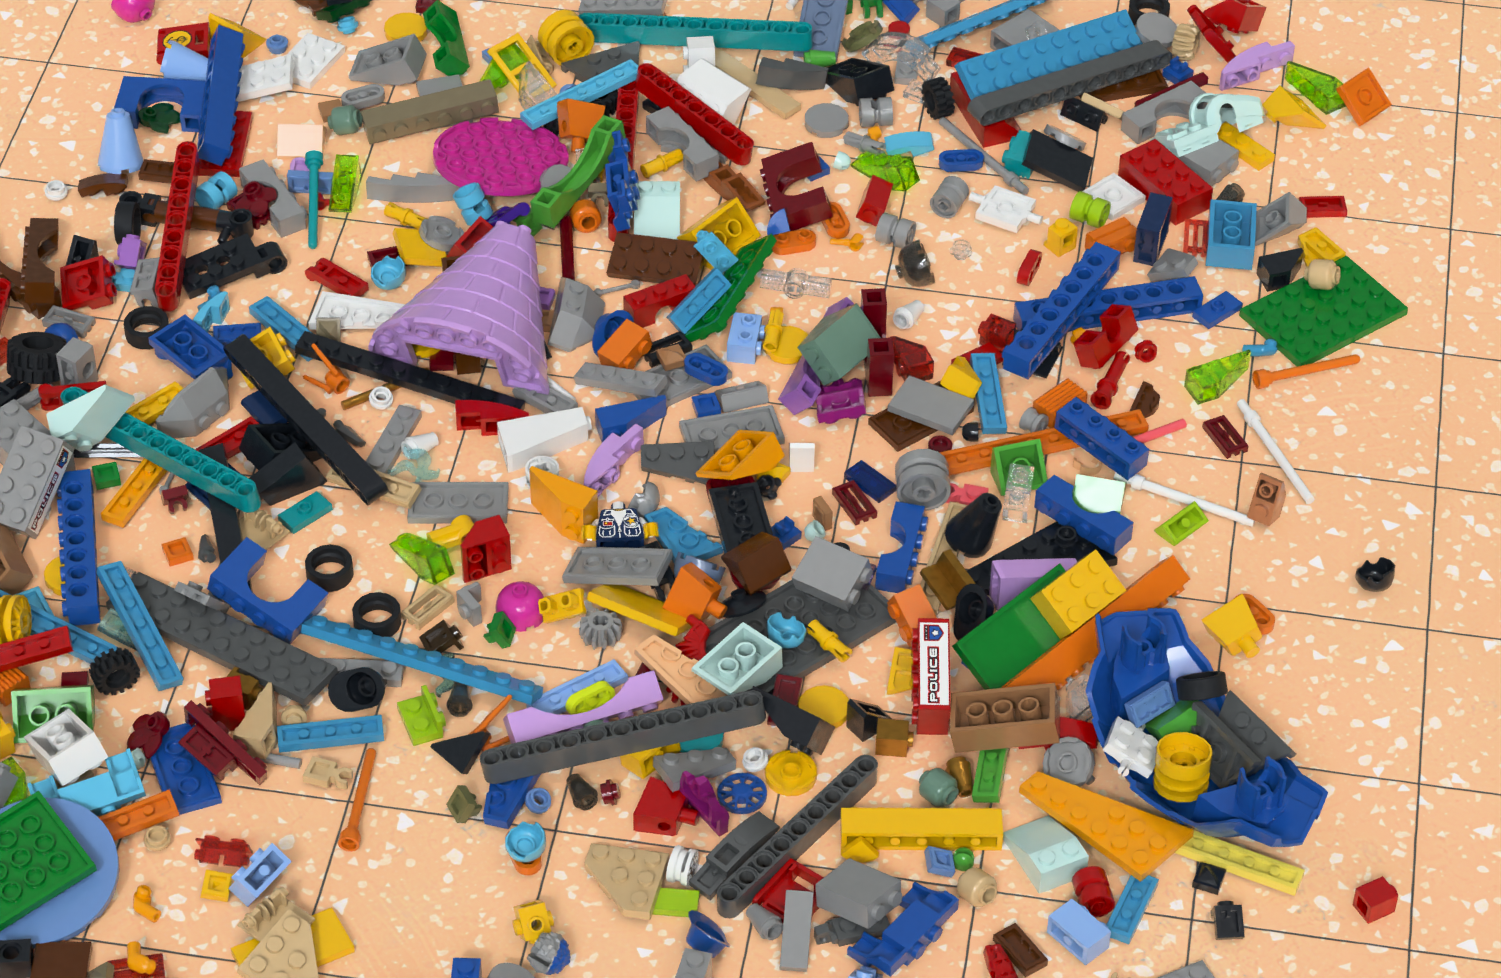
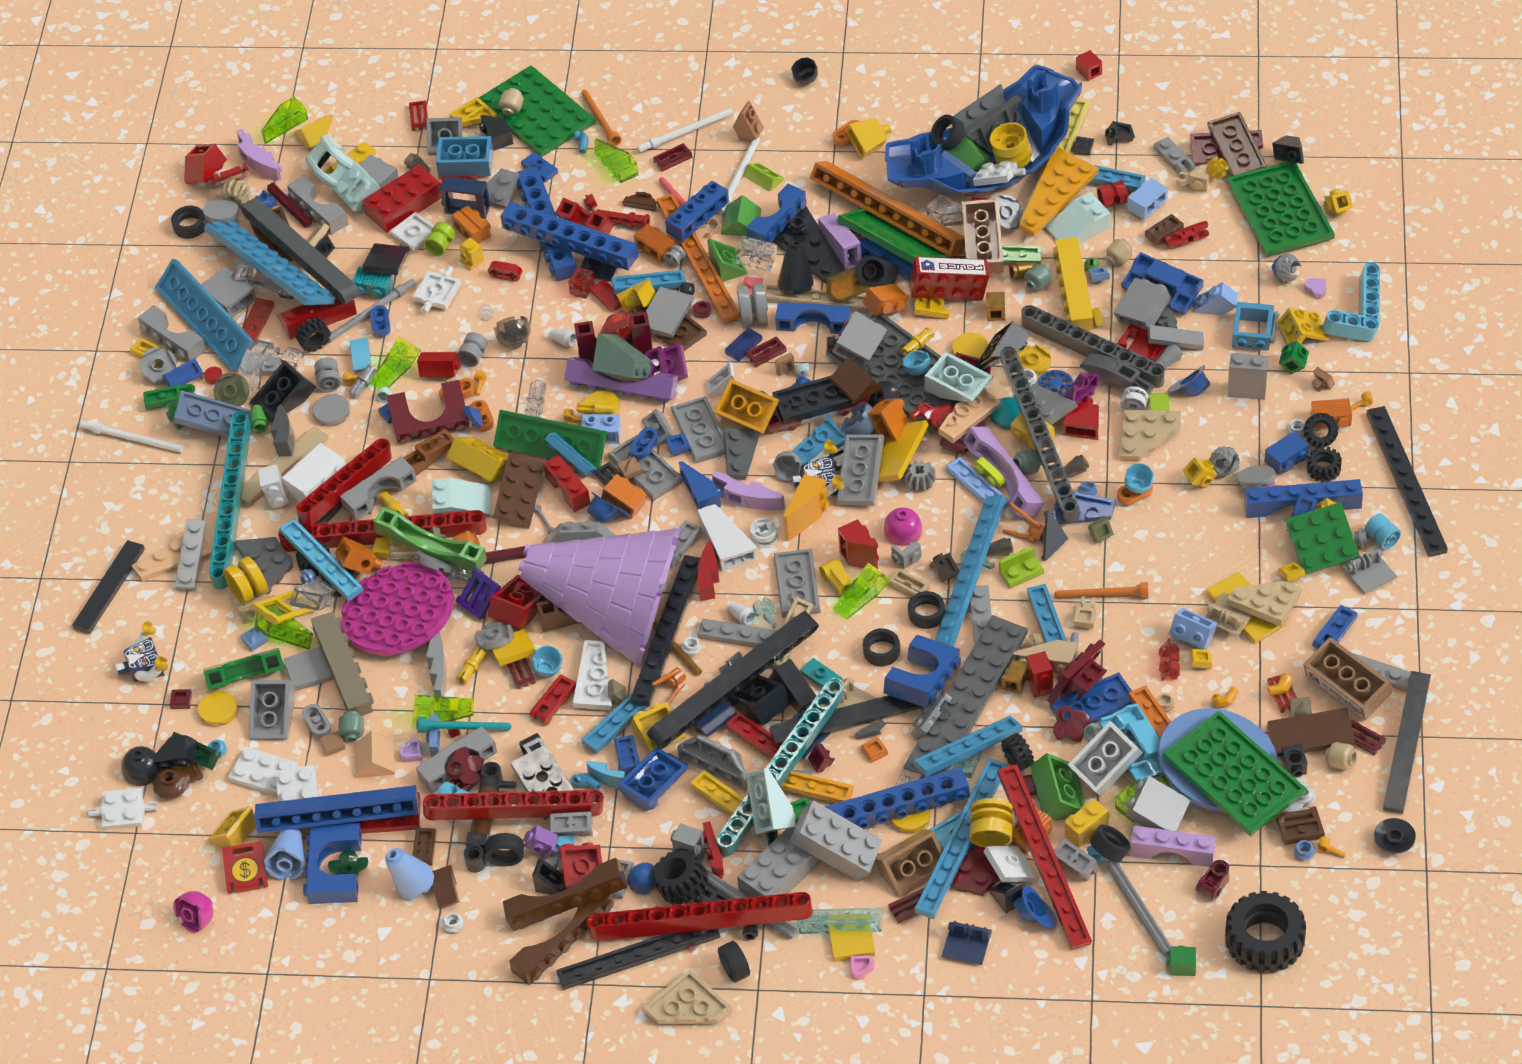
camera: 90 degrees left, 5 degrees up
black tyre [123,306,169,350] -> none
medium blue plate [266,34,288,54] -> none
black piece [328,667,387,712] -> none
medium azure wheel [453,182,493,226] -> none
green tile [483,611,516,649] -> none
yellow hips [538,588,587,624] -> none
light grey plate [574,362,668,397] -> none
dark red plate [600,779,621,806] -> none
blue bracket [605,130,640,232] -> none
medium azure hinge [694,230,739,273] -> none
black slope [846,698,892,742] -> none
light grey wheel [930,176,969,218] -> none
yellow brick [1030,549,1126,639] -> none
light grey tile [1044,124,1087,151] -> none
orange tile [1336,67,1392,126] -> none

